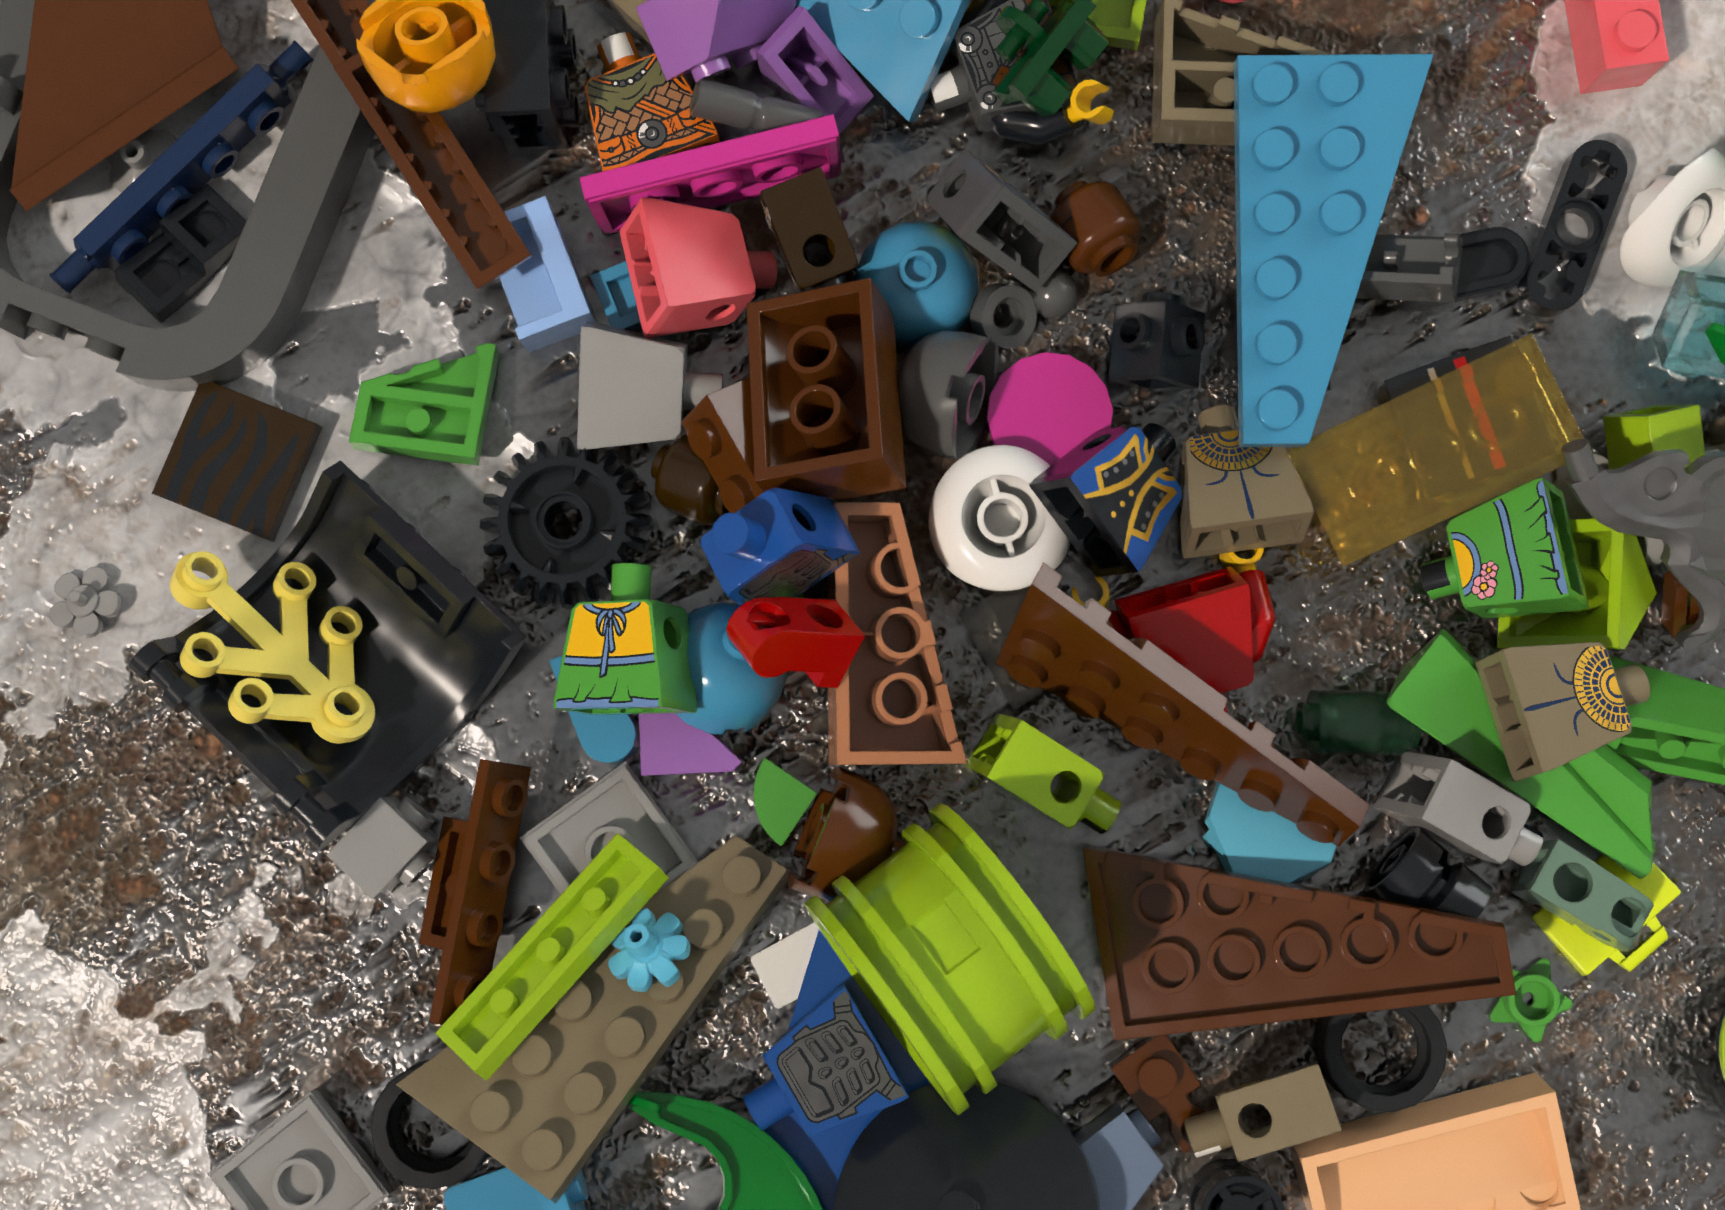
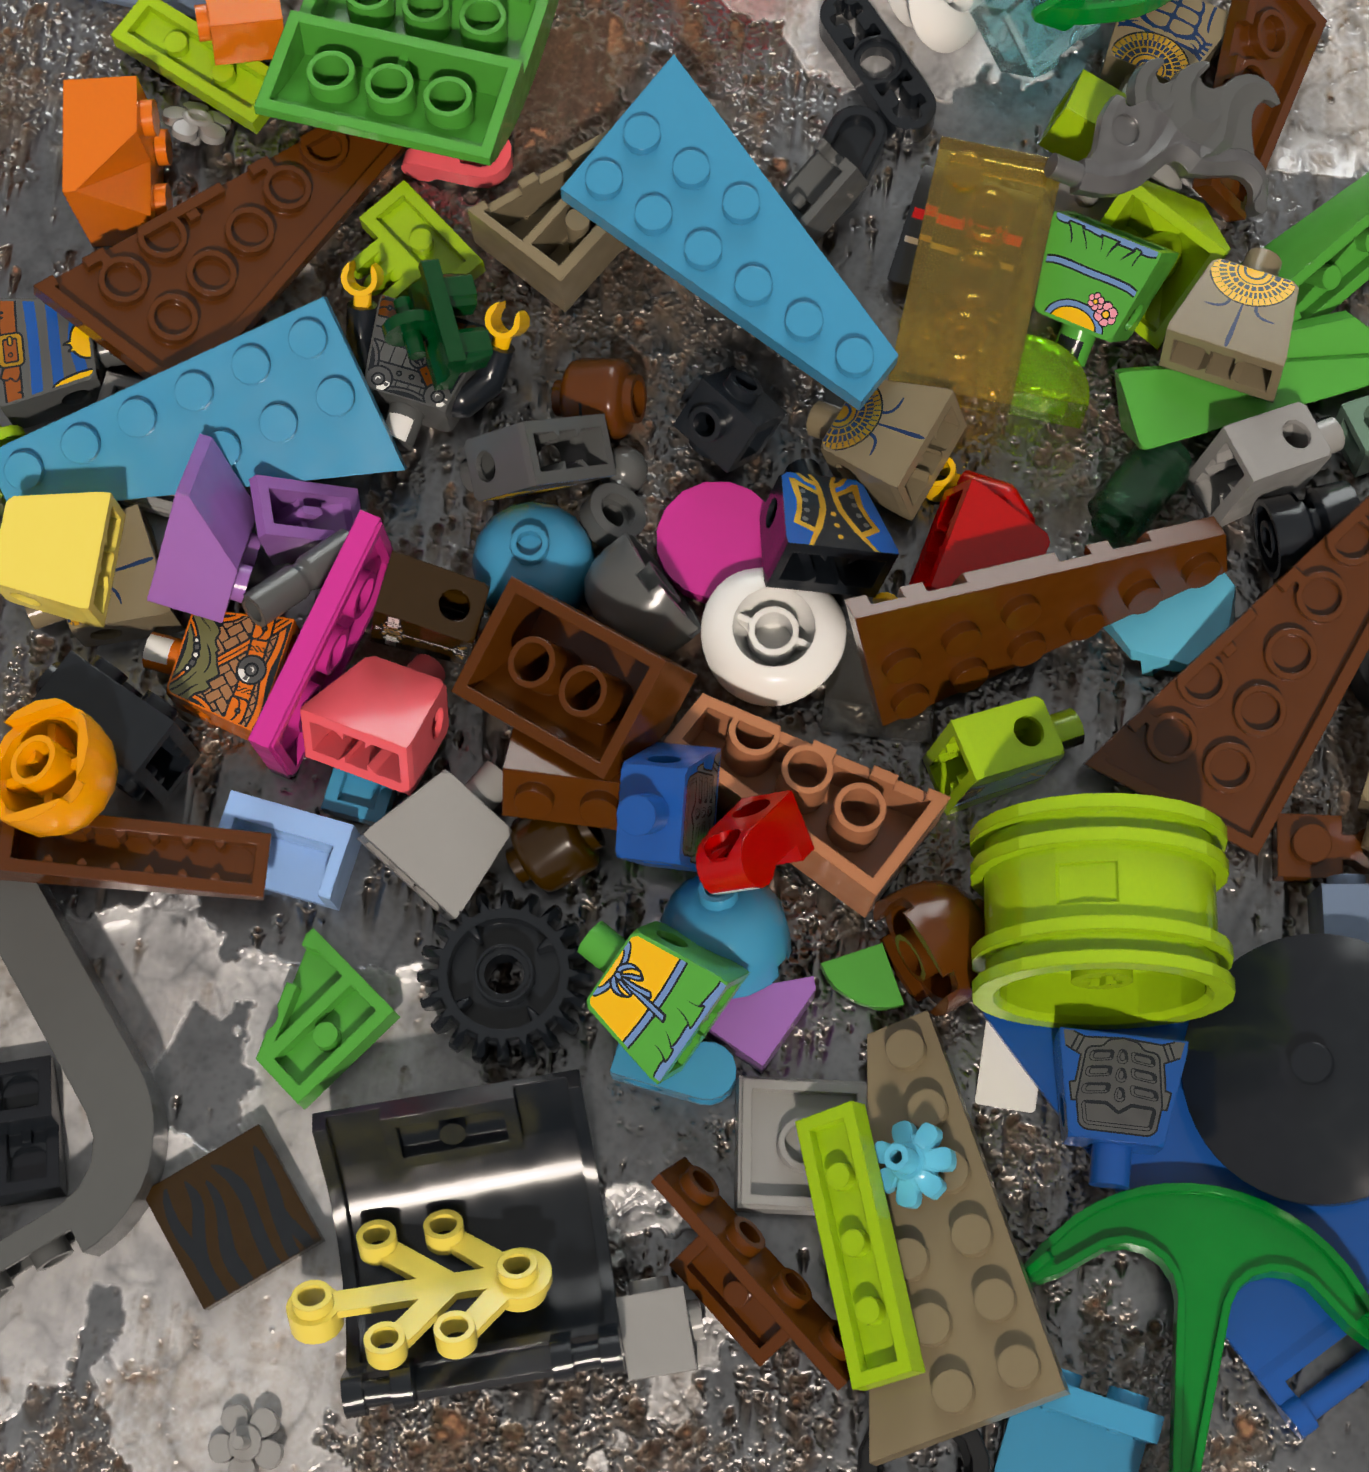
camera: 55 degrees left, 10 degrees down
none -> clear neon green brick [1008,334,1089,429]

